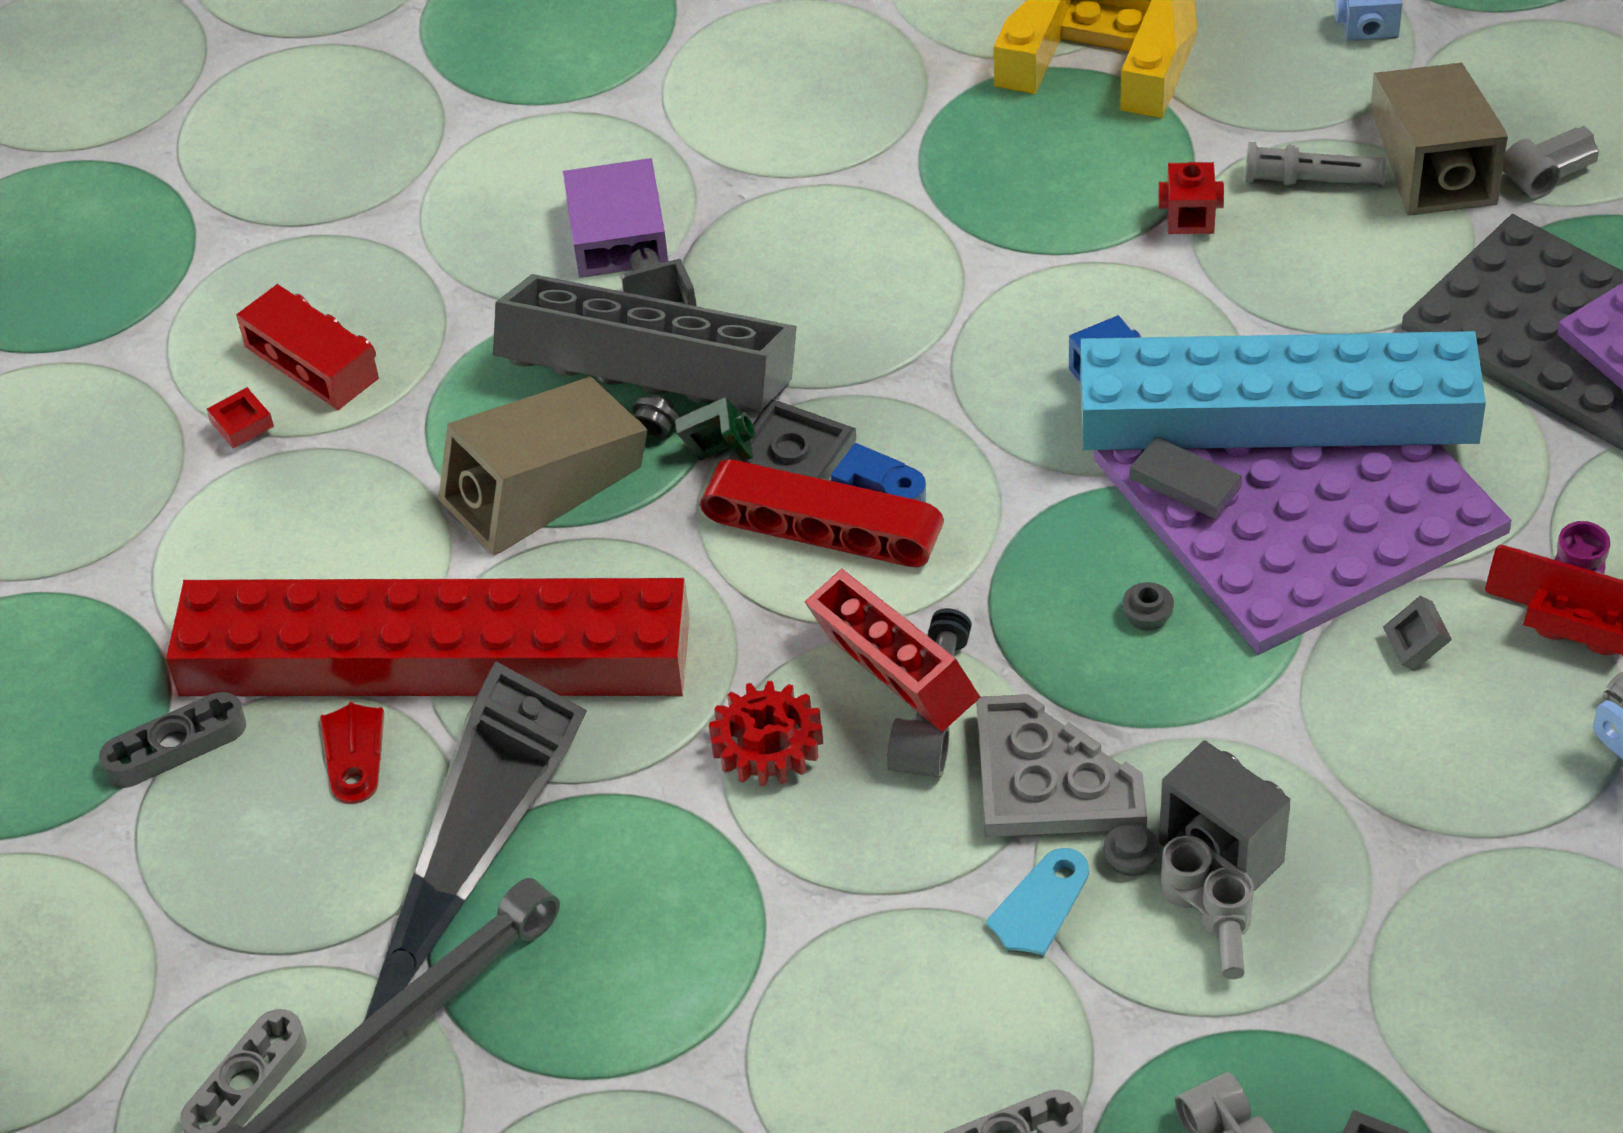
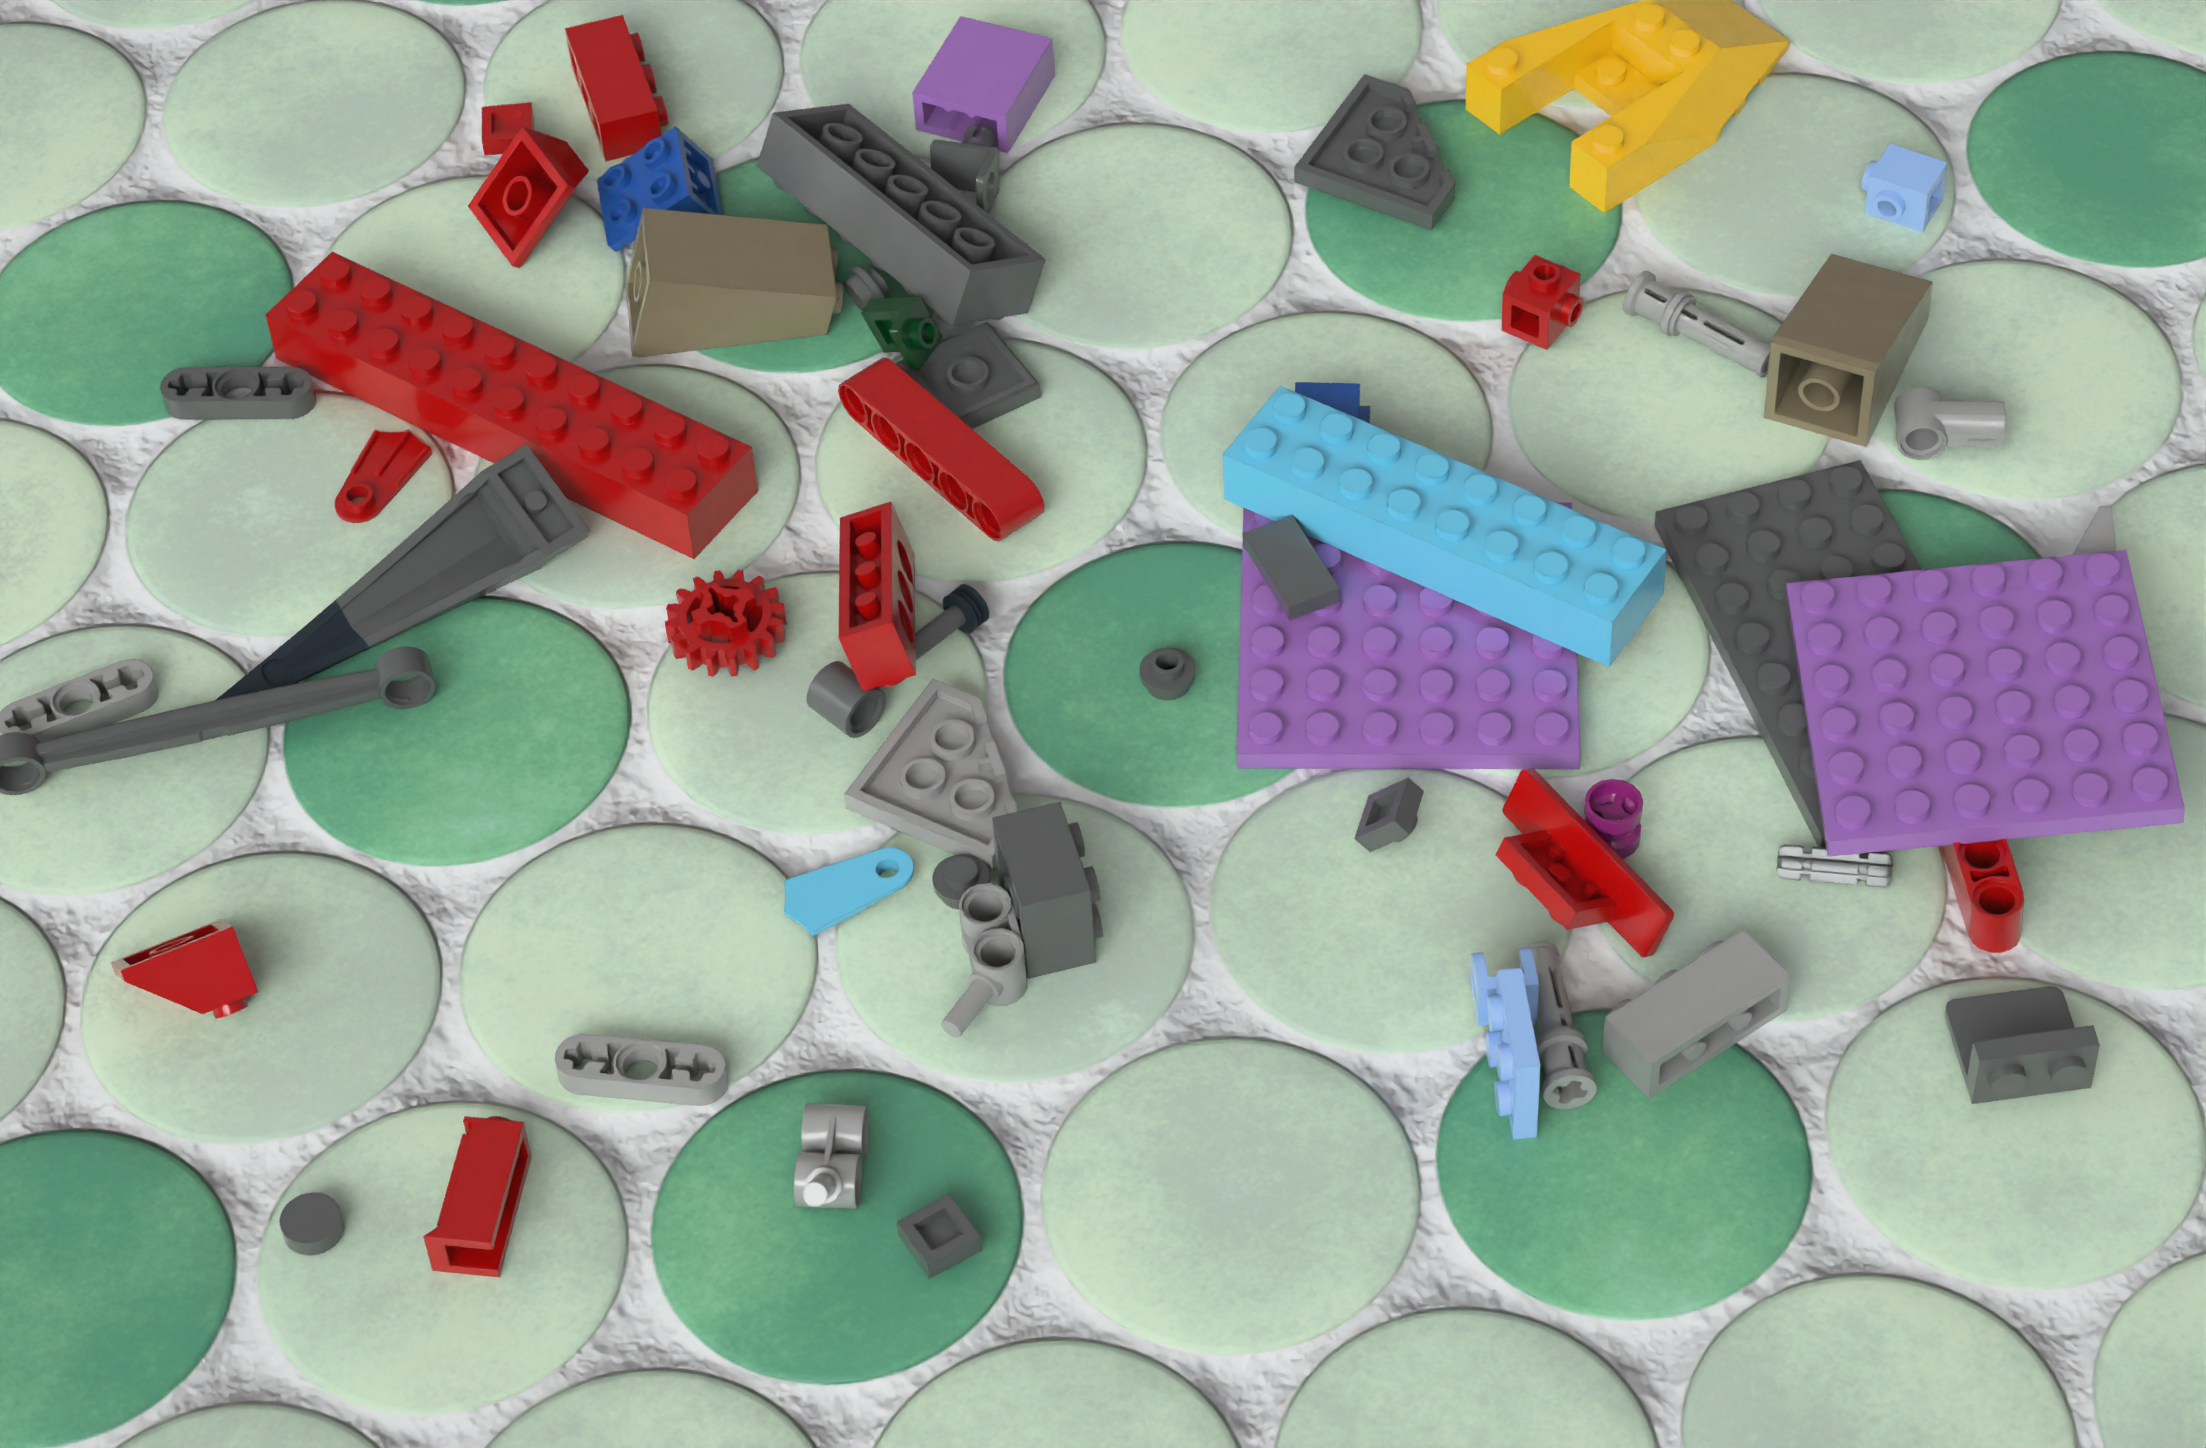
camera: 30 degrees right, 0 degrees up
blue leg [831,443,926,502] -> none
none -> red slope [468,126,589,268]
none -> blue bracket [597,126,724,252]
none -> dark grey plate [1294,74,1455,230]

